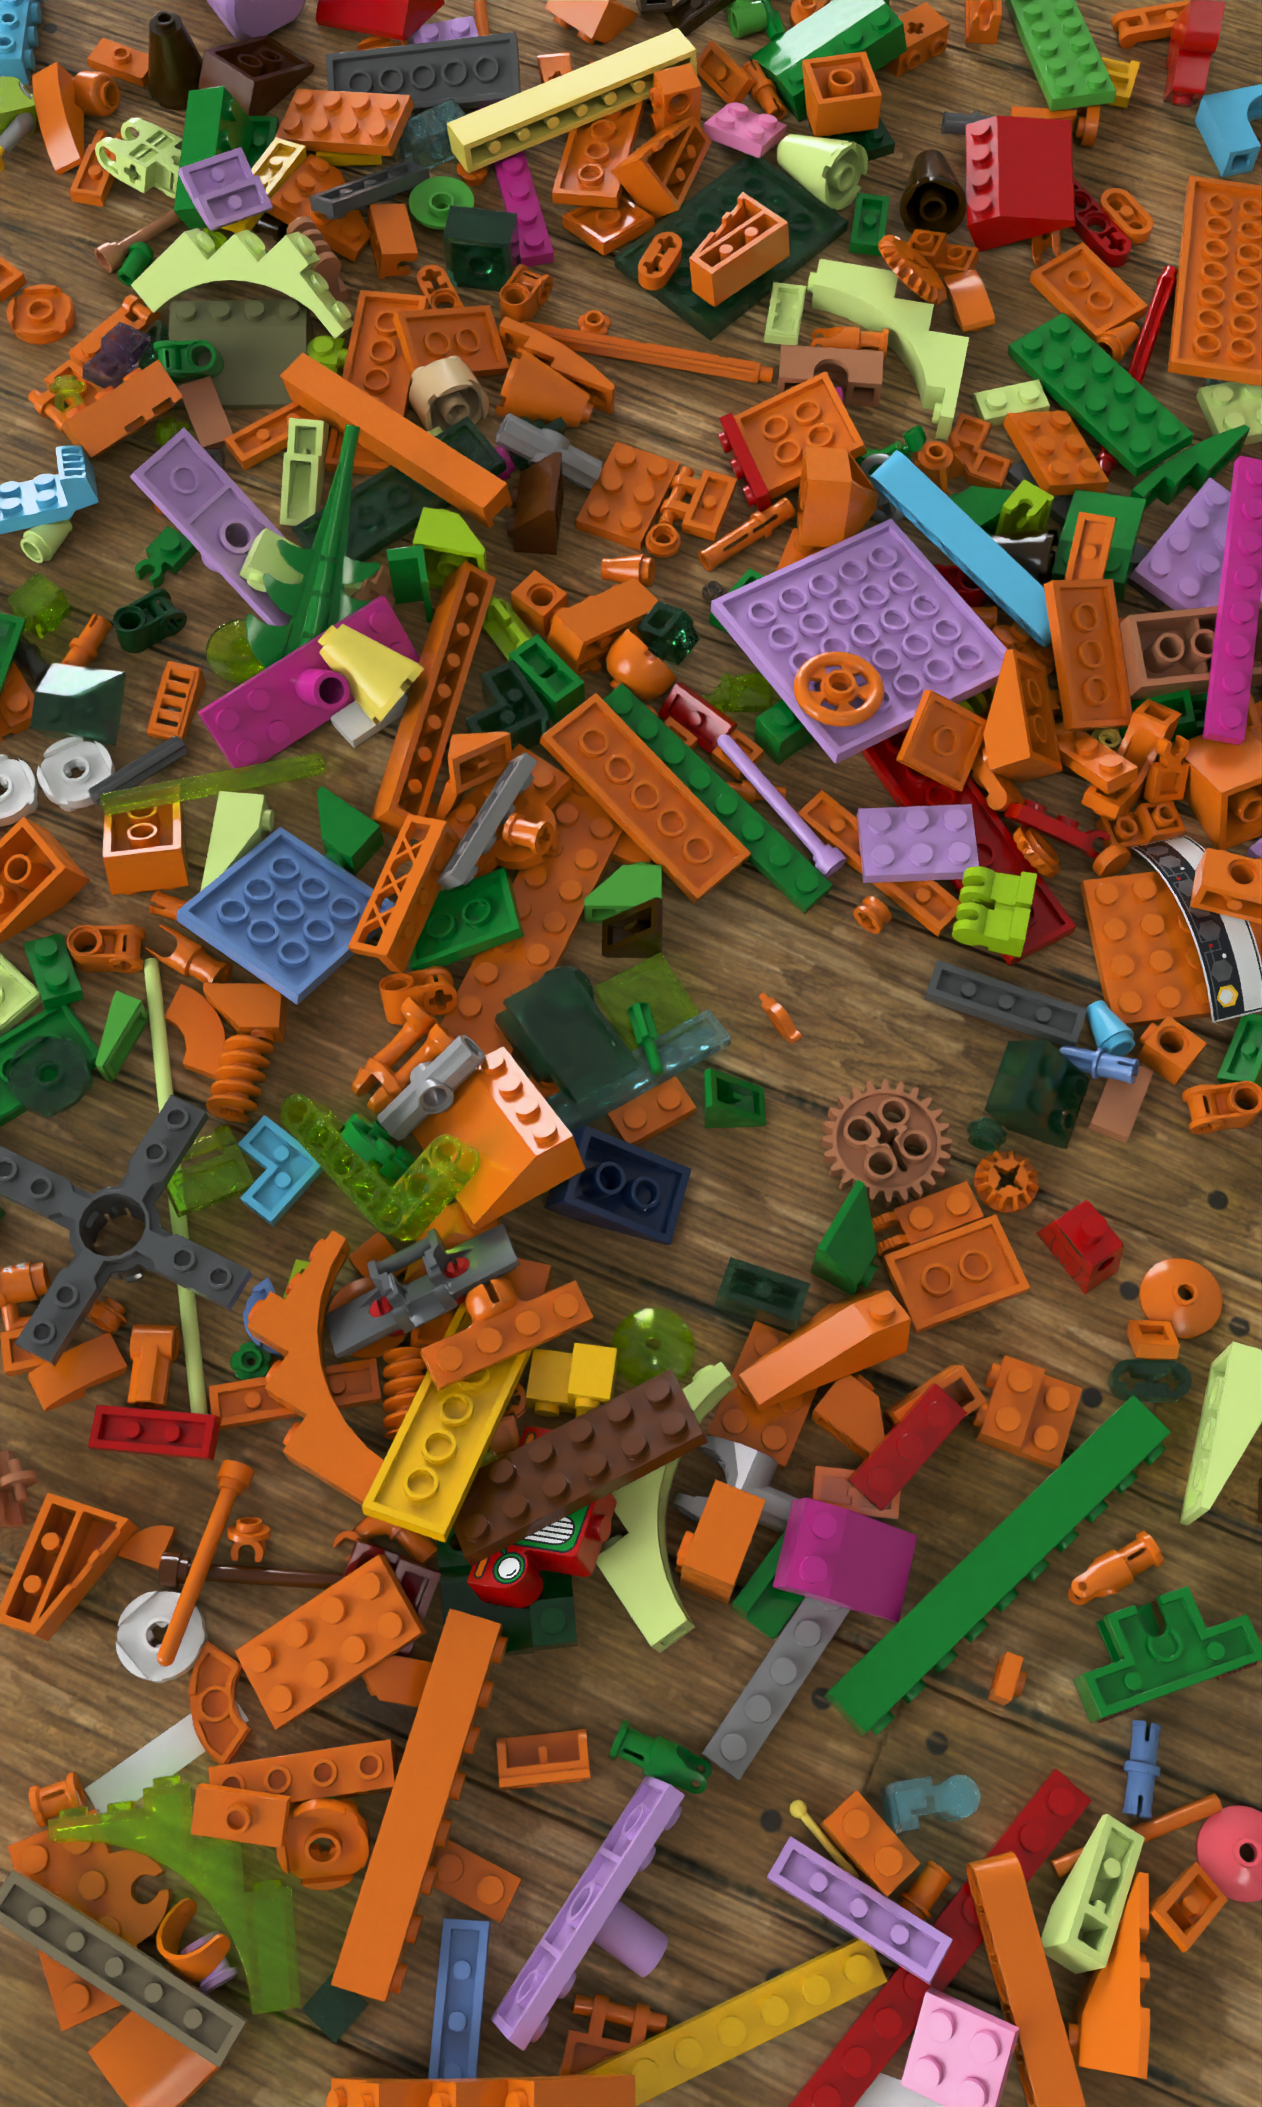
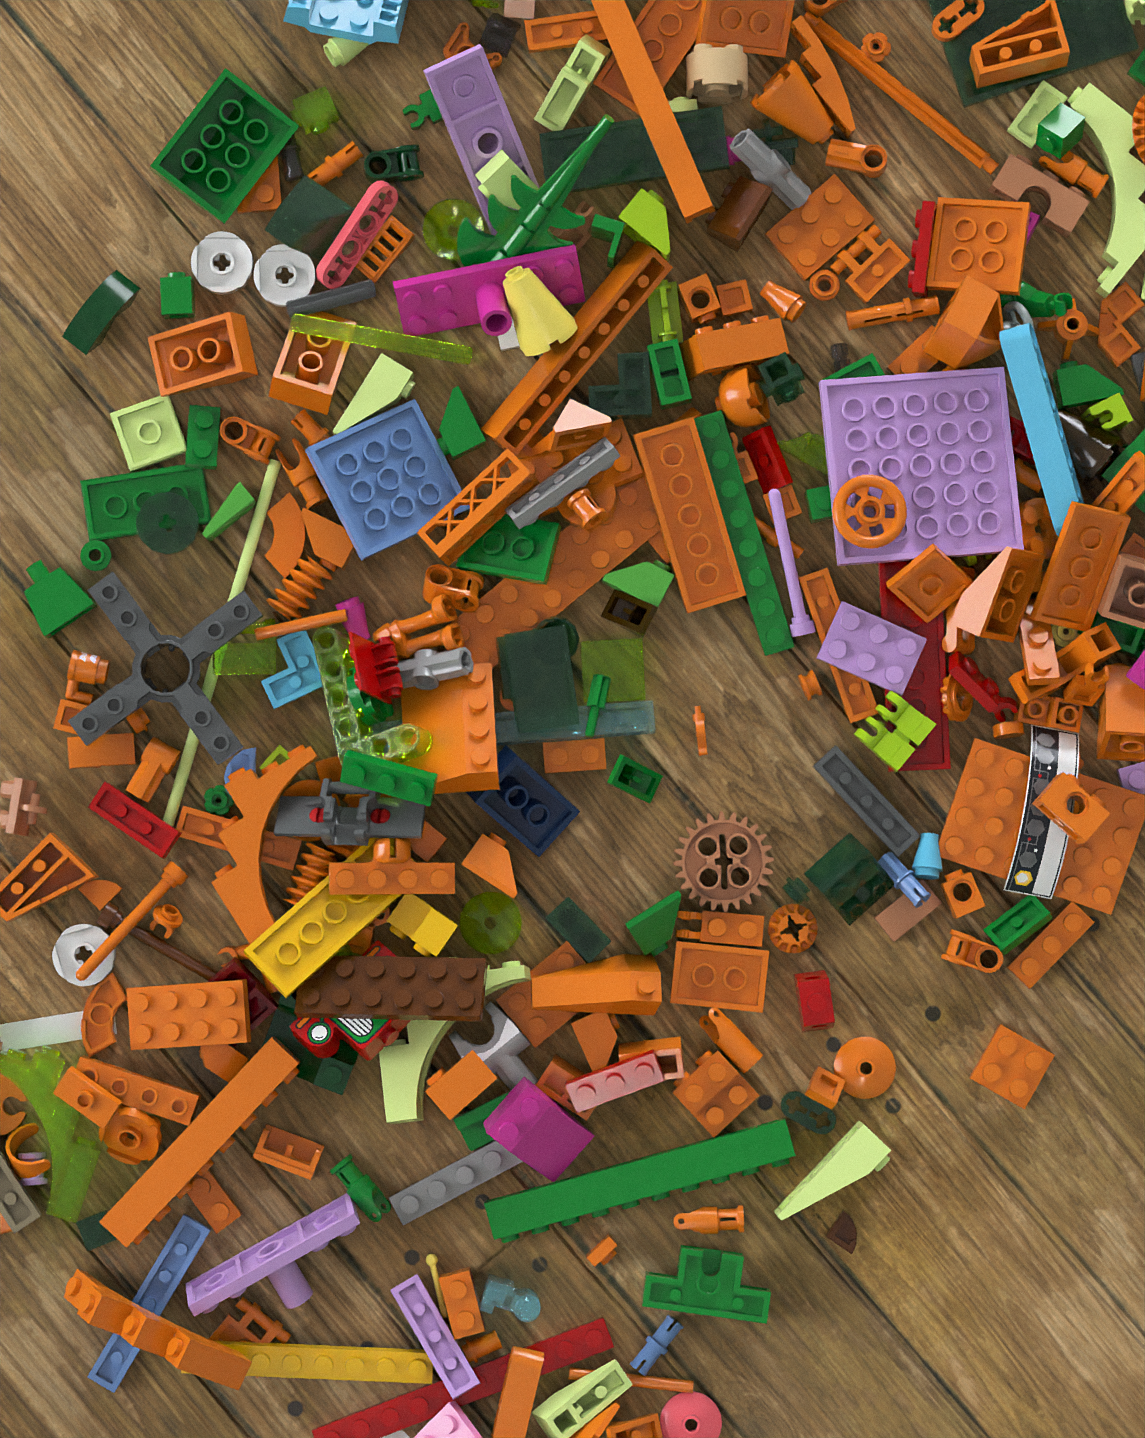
camera: 25 degrees right, 20 degrees up
none -> orange bar [254,609,348,641]
none -> coral beam [316,181,398,289]
none -> dark pink cone [335,596,371,639]
none -> green plate [340,750,438,807]
none -> red hinge [348,632,404,705]
none -> orange slope [461,832,518,899]
none -> orange piece [699,1008,763,1074]
none -> orange plate [716,279,753,318]
none -> orange piece [825,138,887,178]
none -> green brick [1036,102,1086,159]

